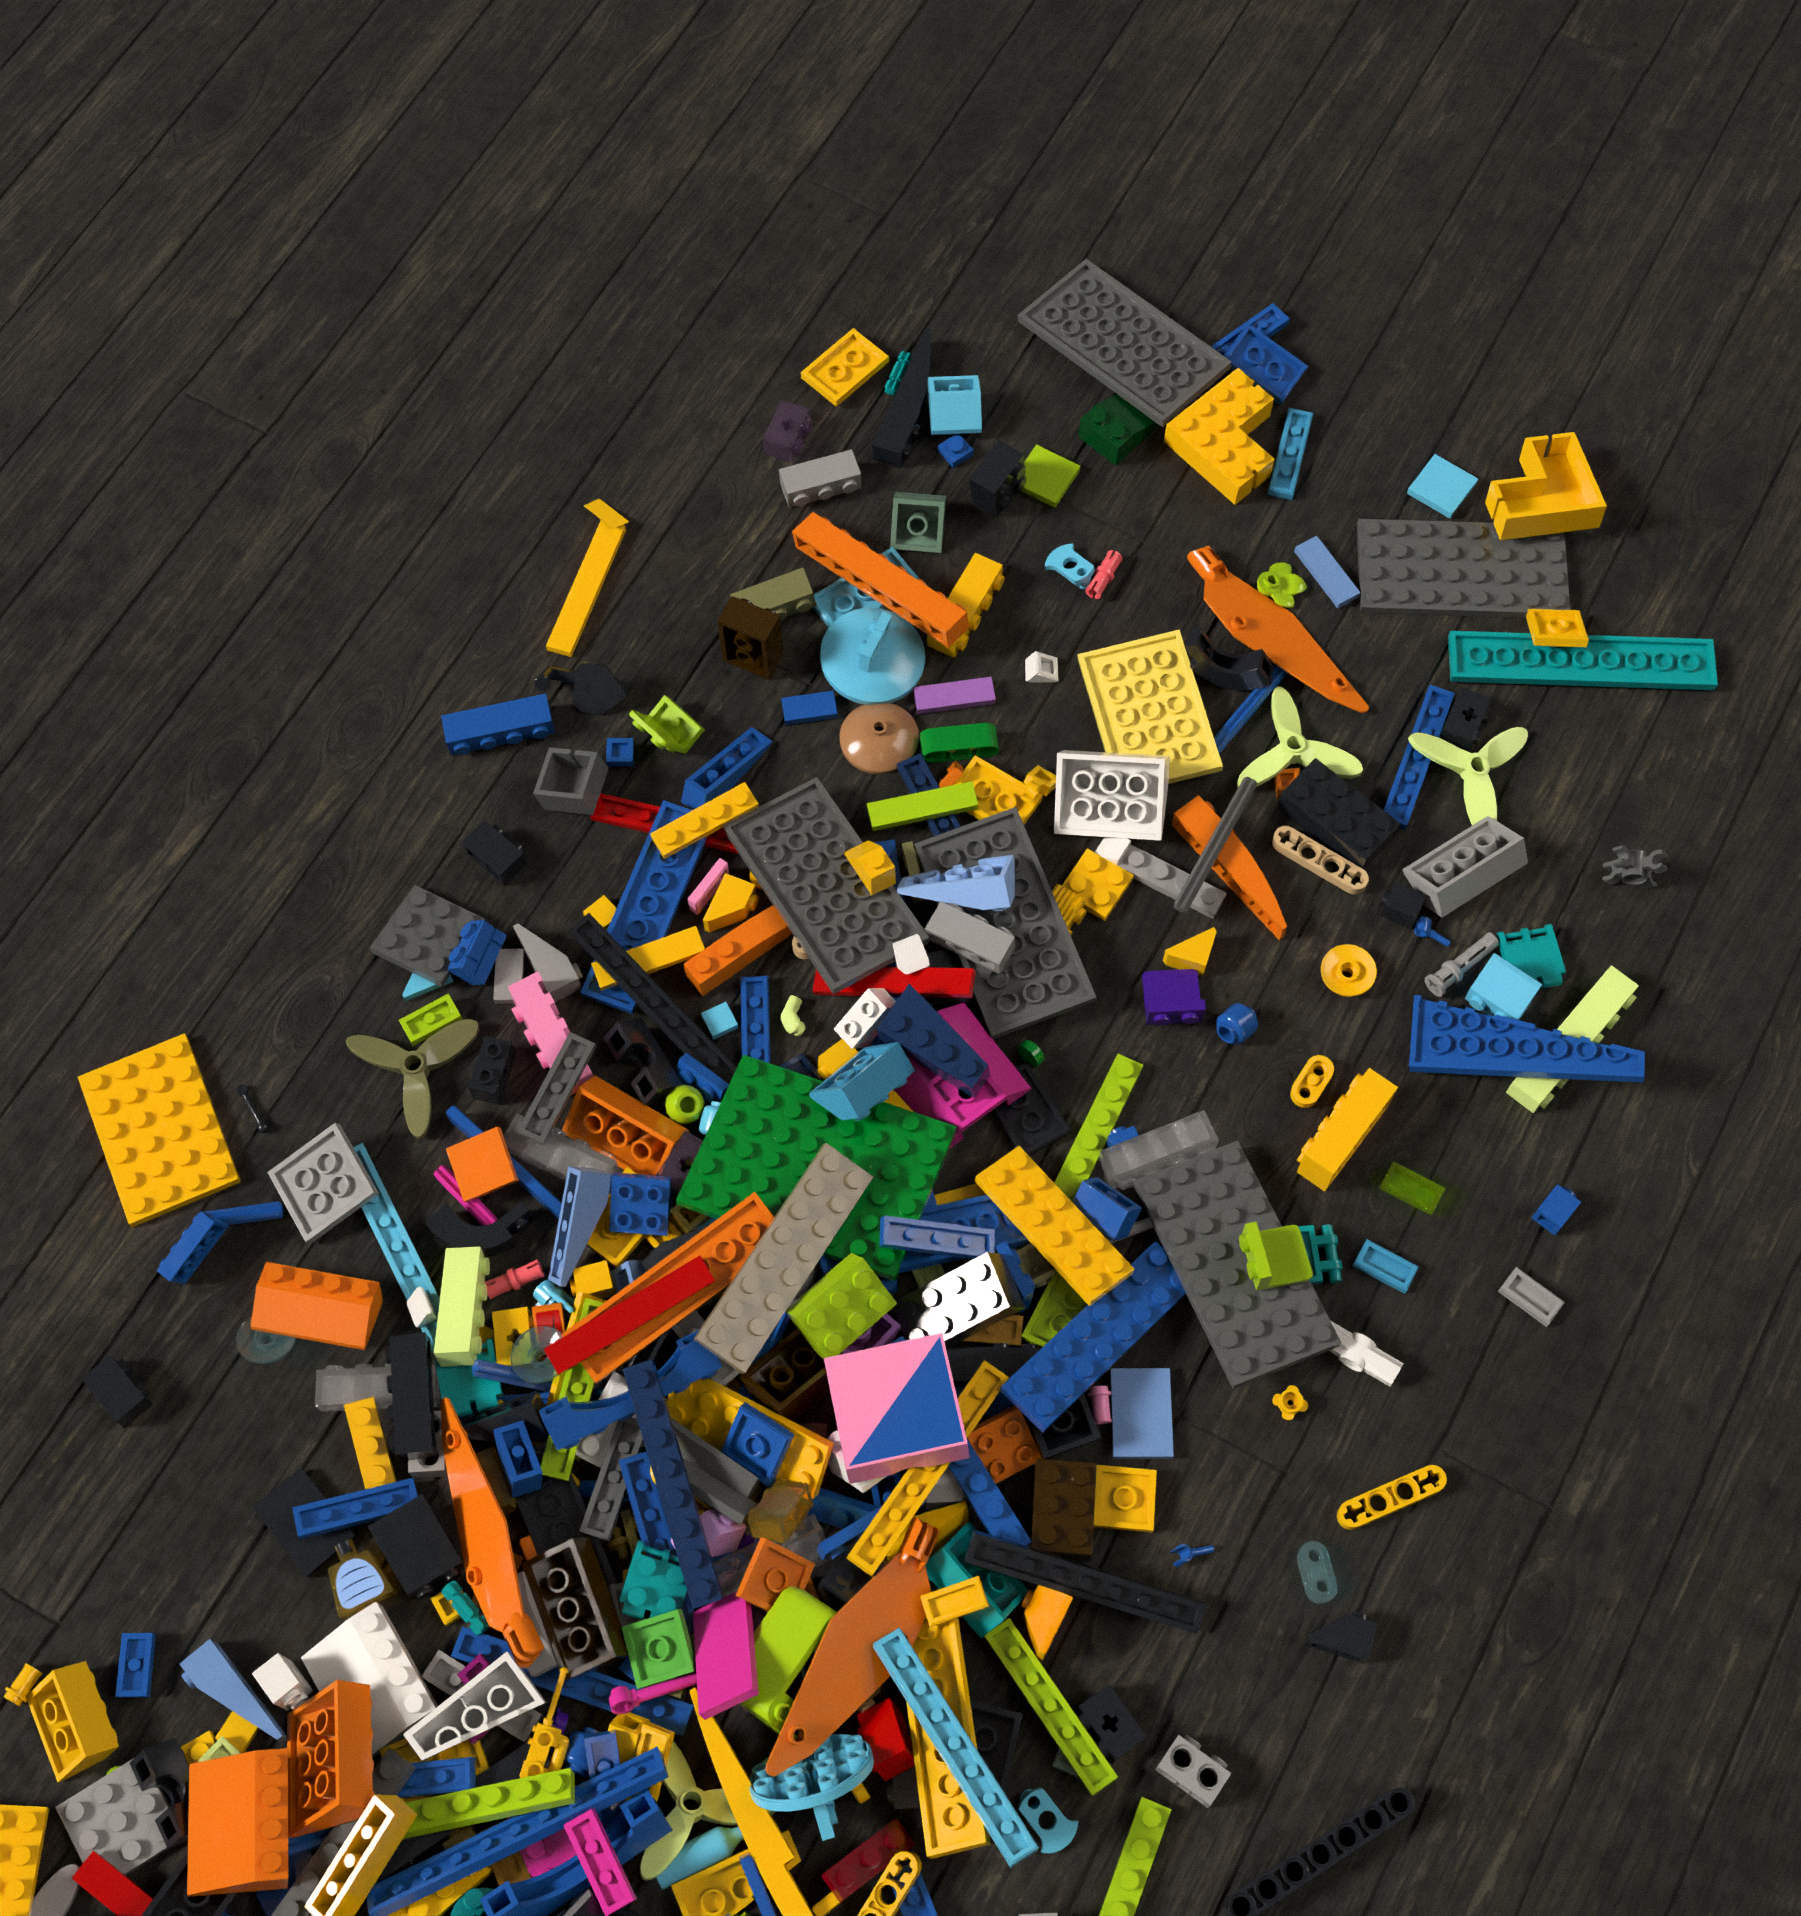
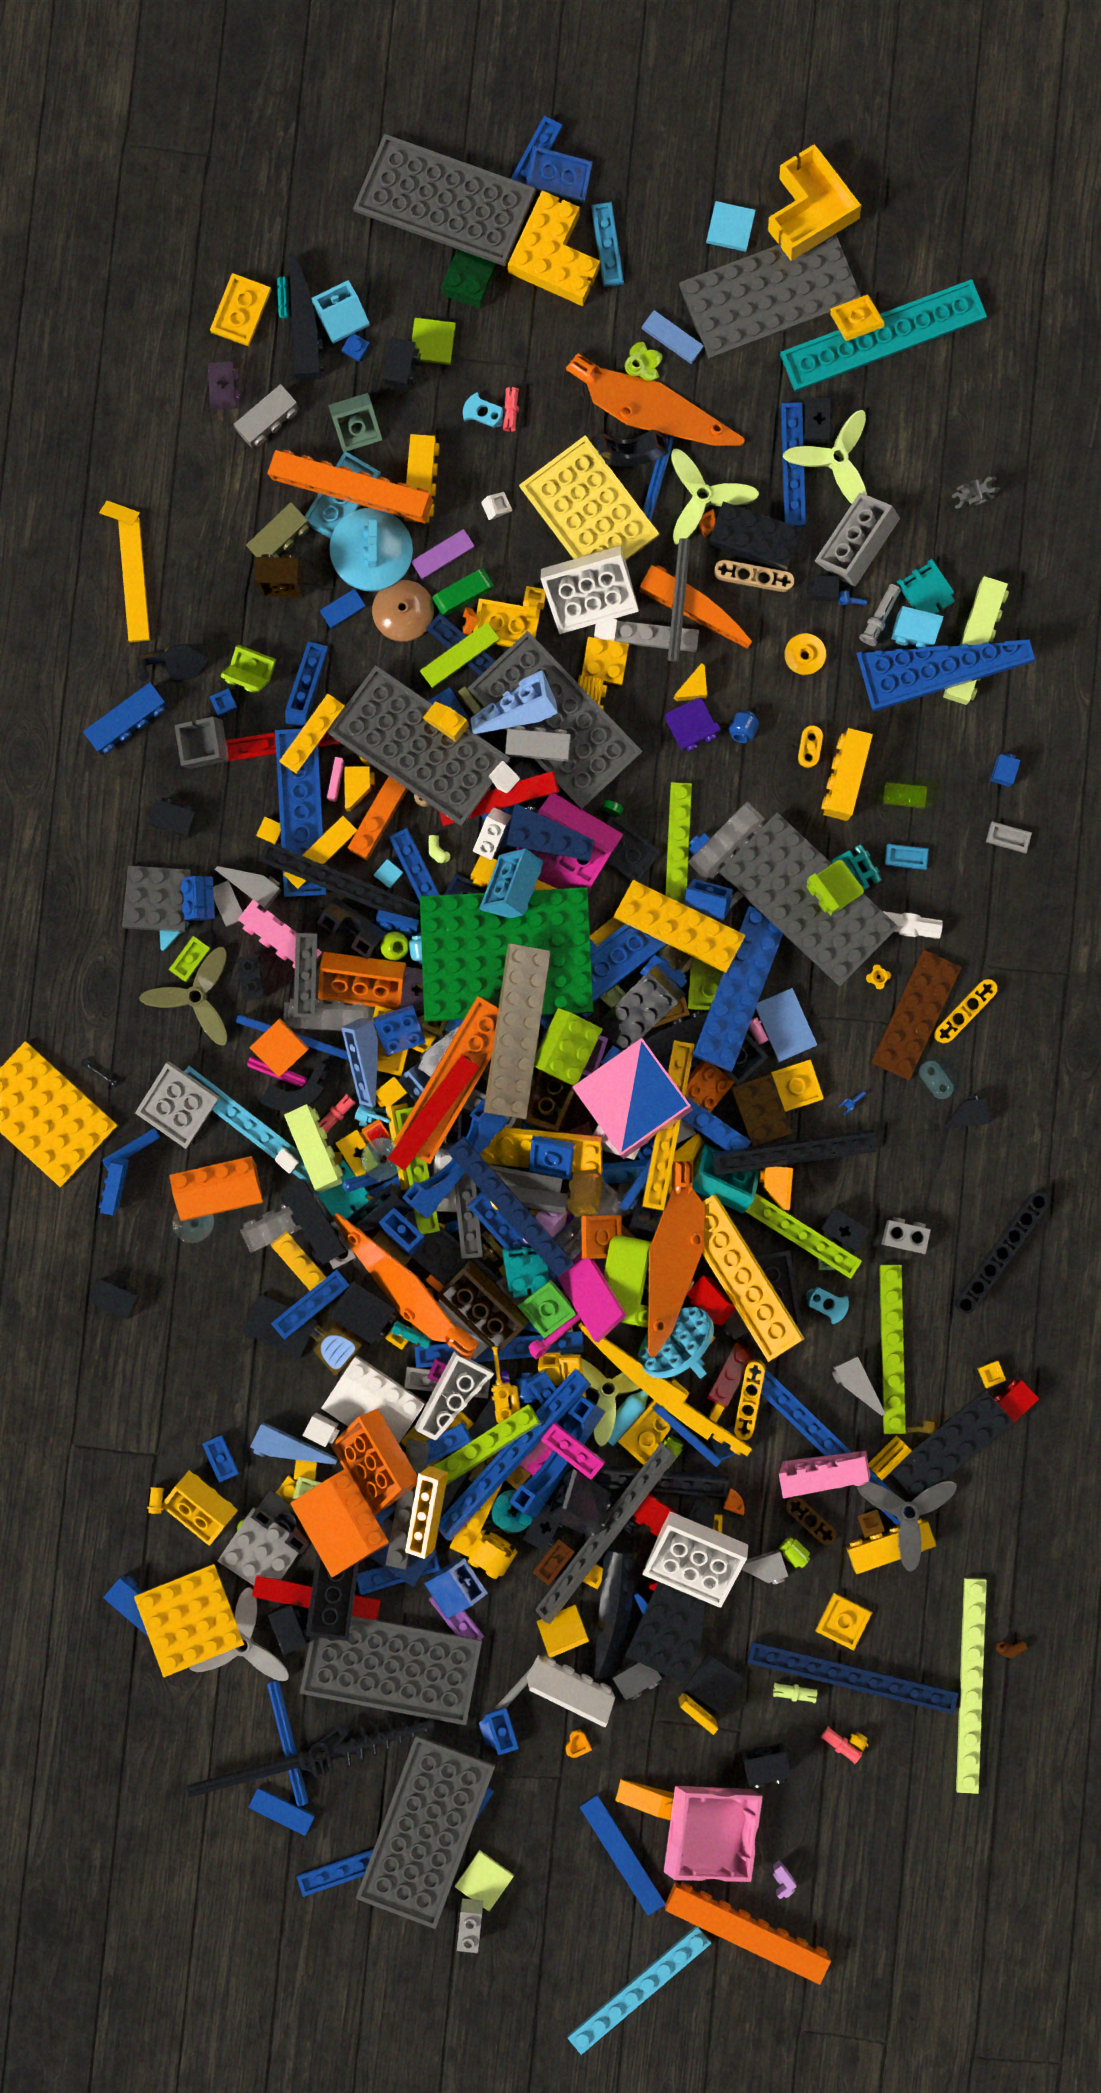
camera: 25 degrees left, 20 degrees up
medium azure tile [873,1627,1039,1868] -> none
plate [879,1215,995,1259] -> none
yellow tile [920,1576,989,1627] -> none
none -> reddish brown plate [871,950,961,1081]

